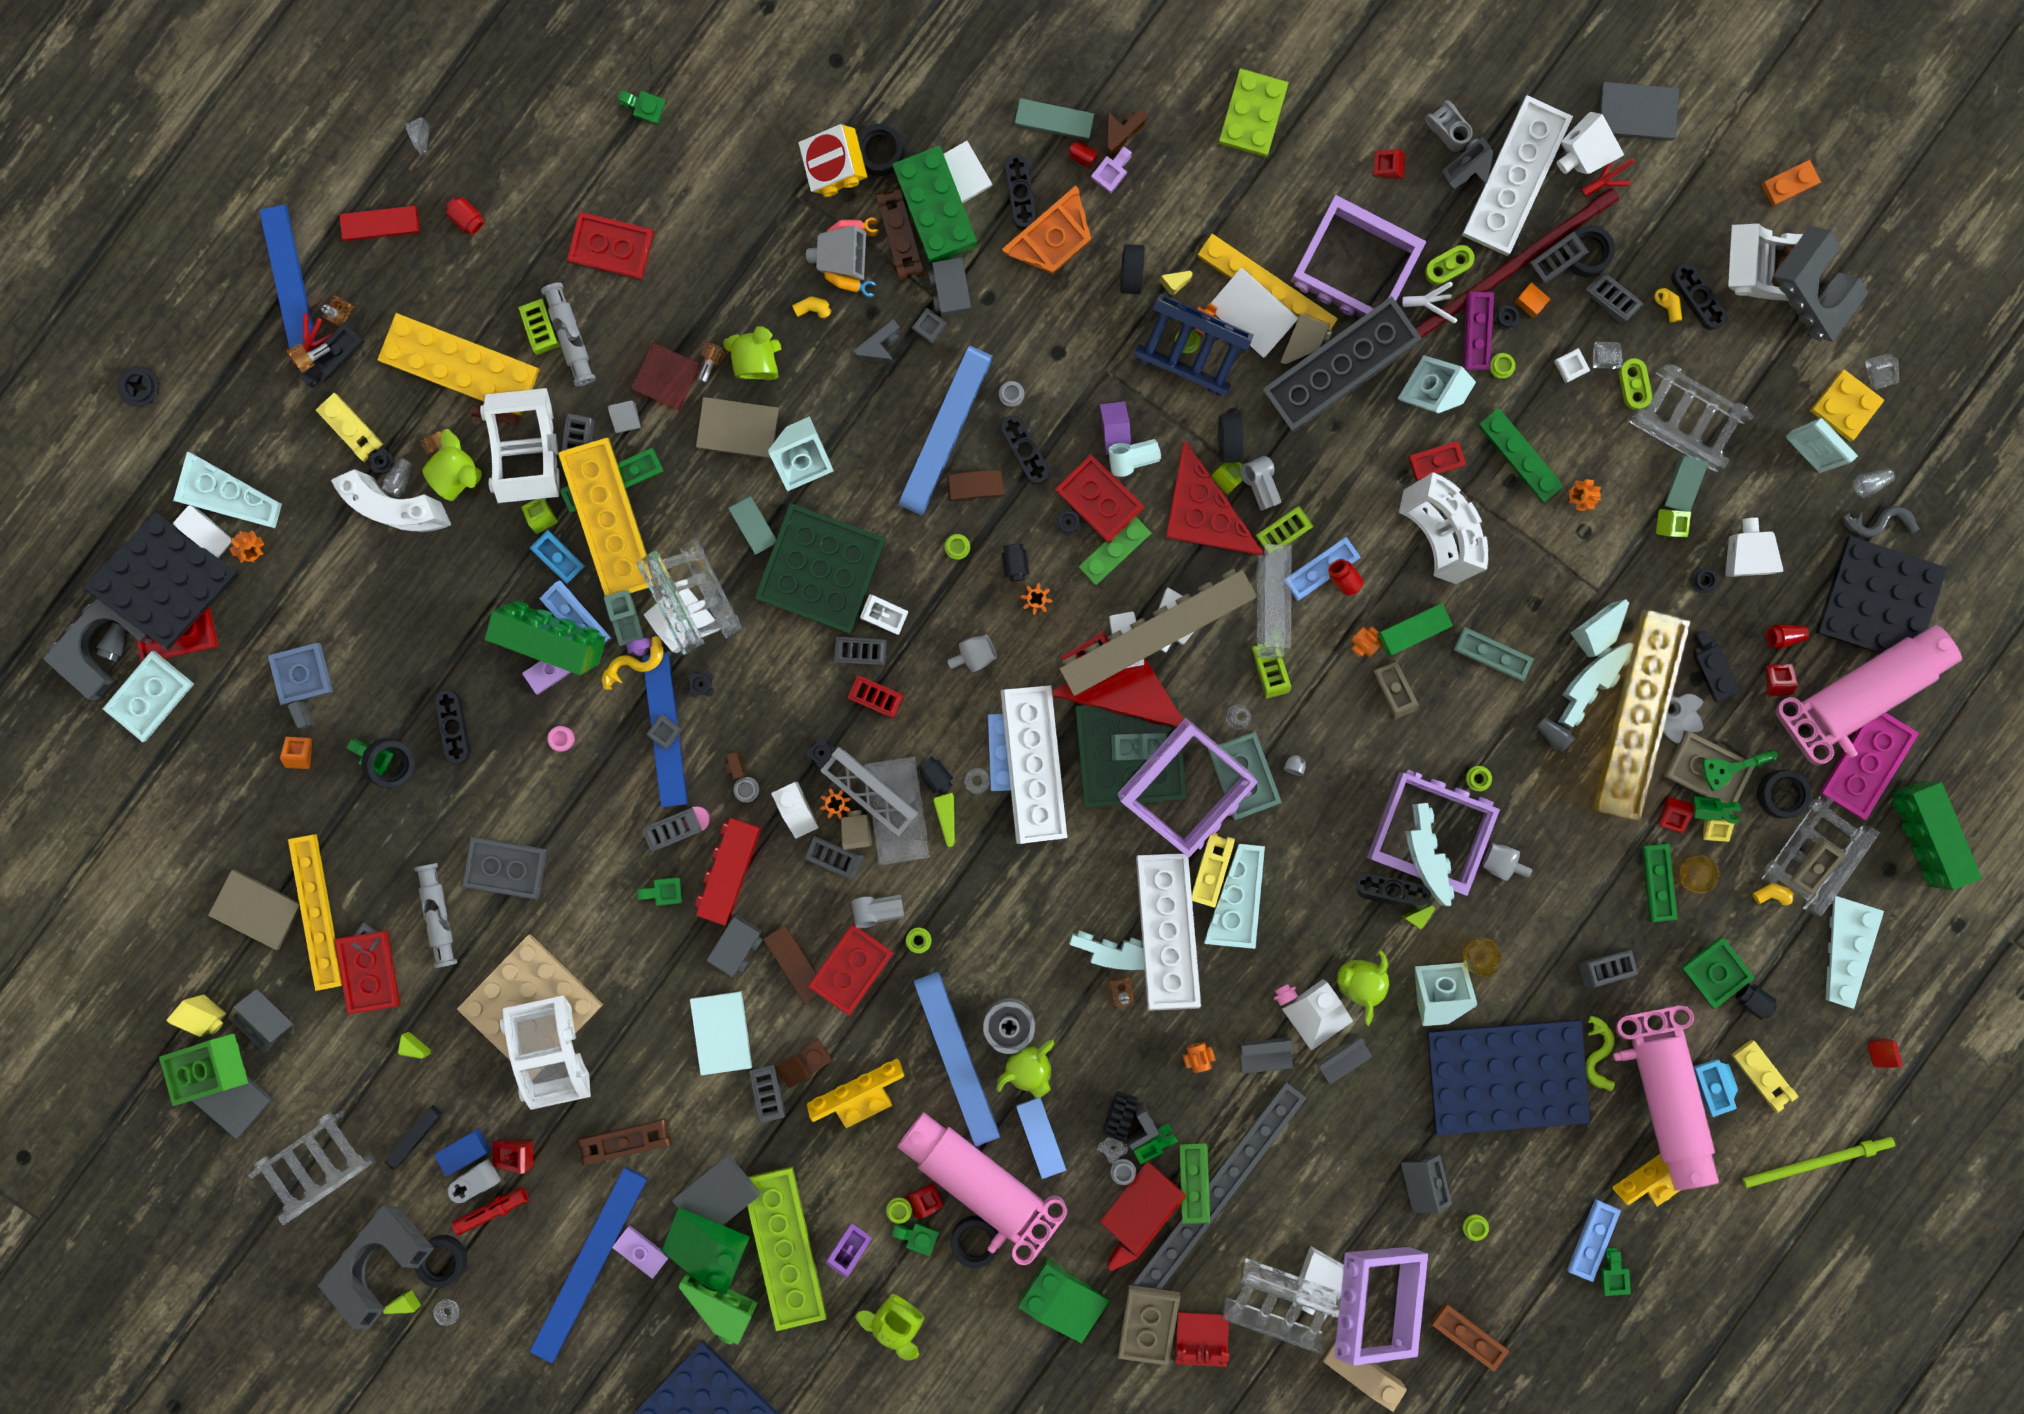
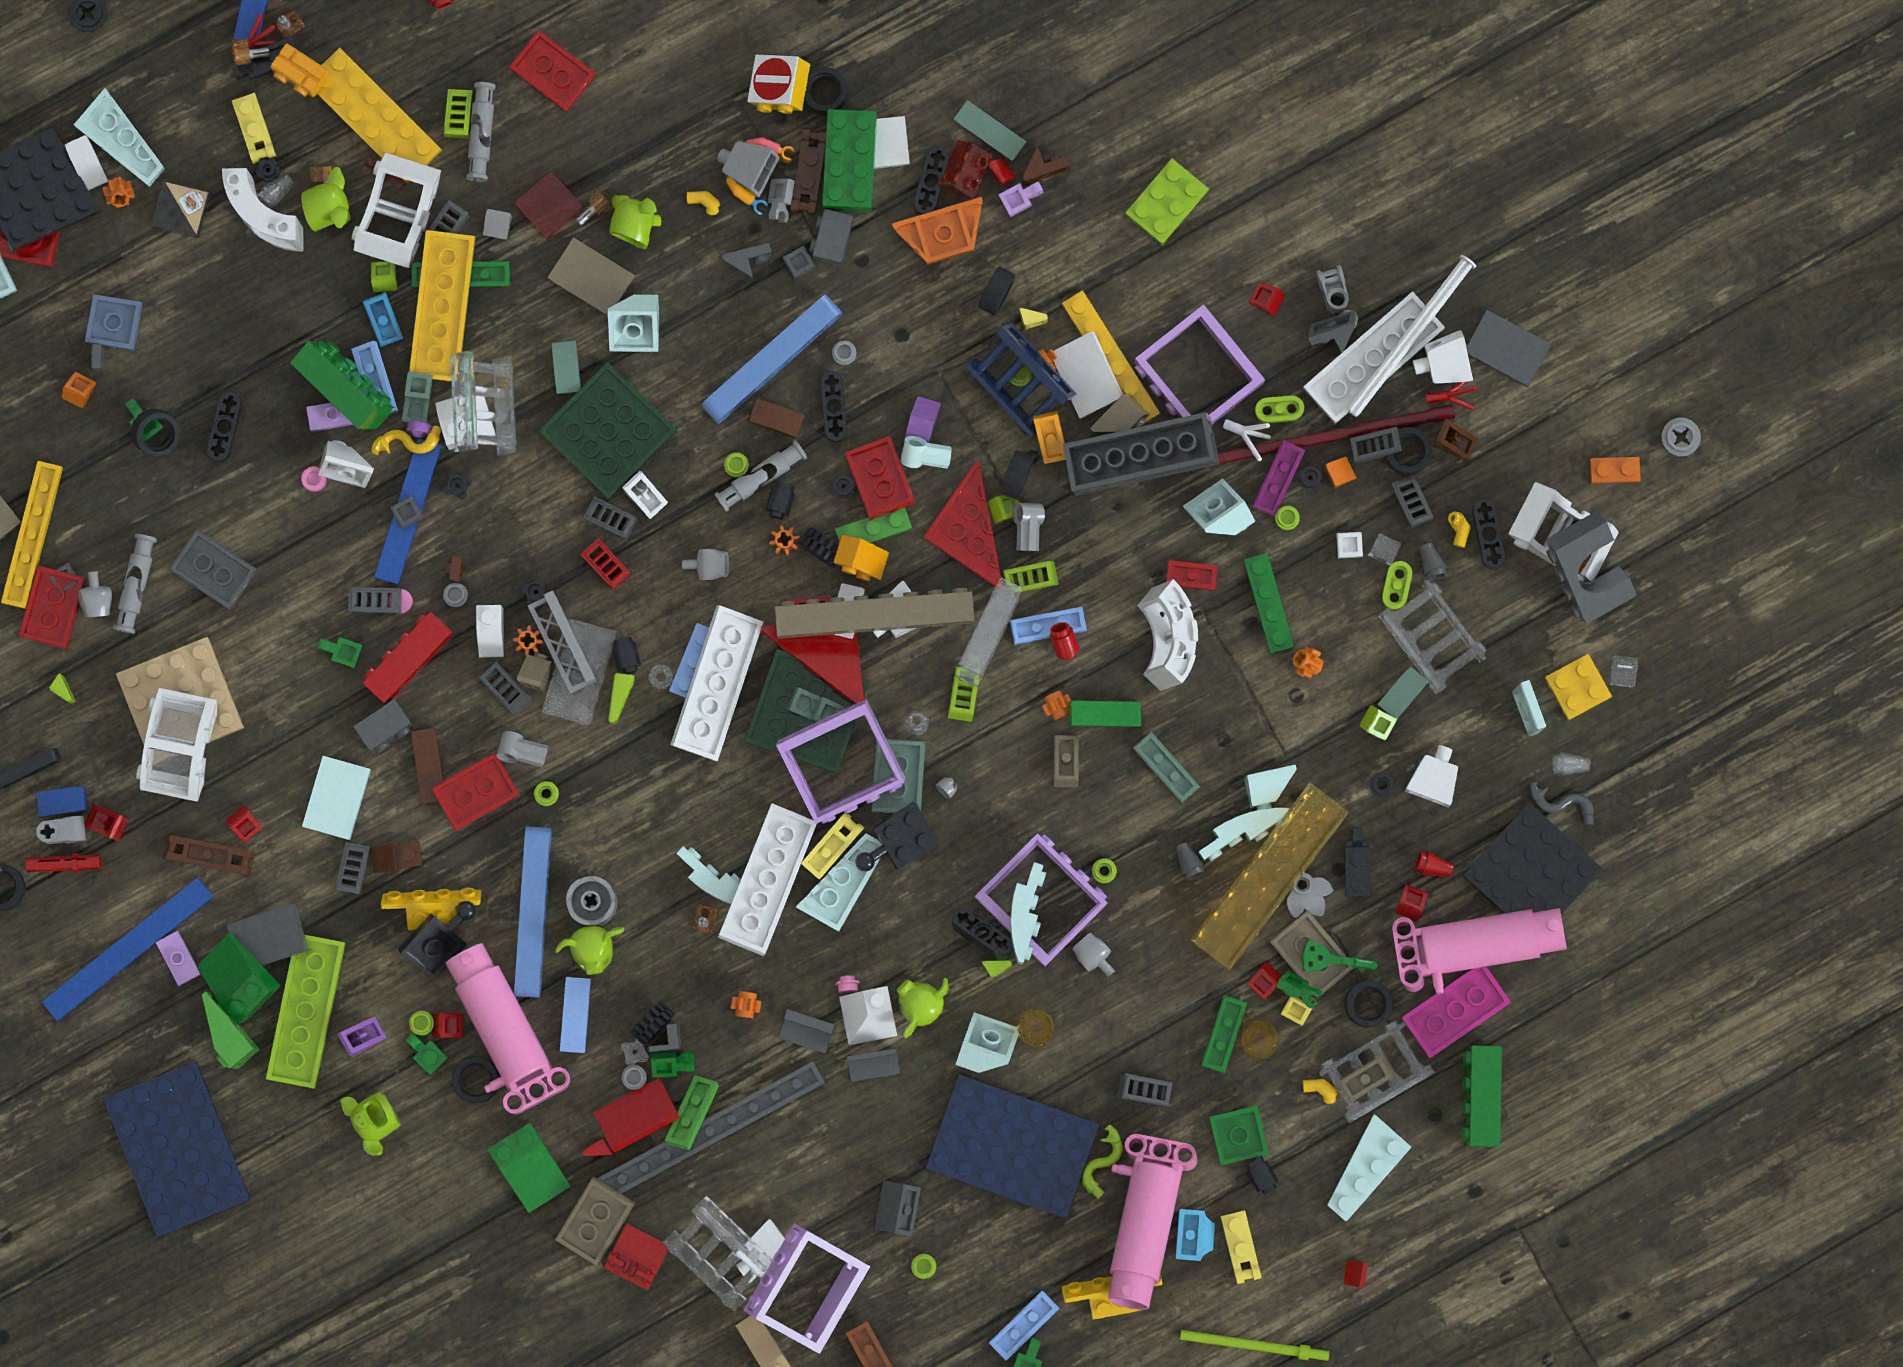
camera: 25 degrees right, 5 degrees down
none -> light grey piece [78,571,112,617]
none -> tile [151,179,211,239]
none -> red slope [226,805,263,843]
none -> light orange brick [271,43,329,98]
none -> white slope [318,440,374,488]
none -> black plate [398,901,476,981]
none -> light grey piece [714,440,807,512]
none -> light grey plate [767,179,795,223]
none -> black tyre [798,526,839,568]
none -> light orange brick [833,535,889,582]
none -> black plate [855,802,940,872]
none -> clear red brick [939,140,992,199]
none -> light orange plate [1033,411,1066,464]
none -> white axle [1347,255,1476,417]
none -> dark grey cone [1419,543,1447,581]
none -> reddish brown slope [1433,419,1478,461]
none -> light grey gear [1661,418,1701,457]

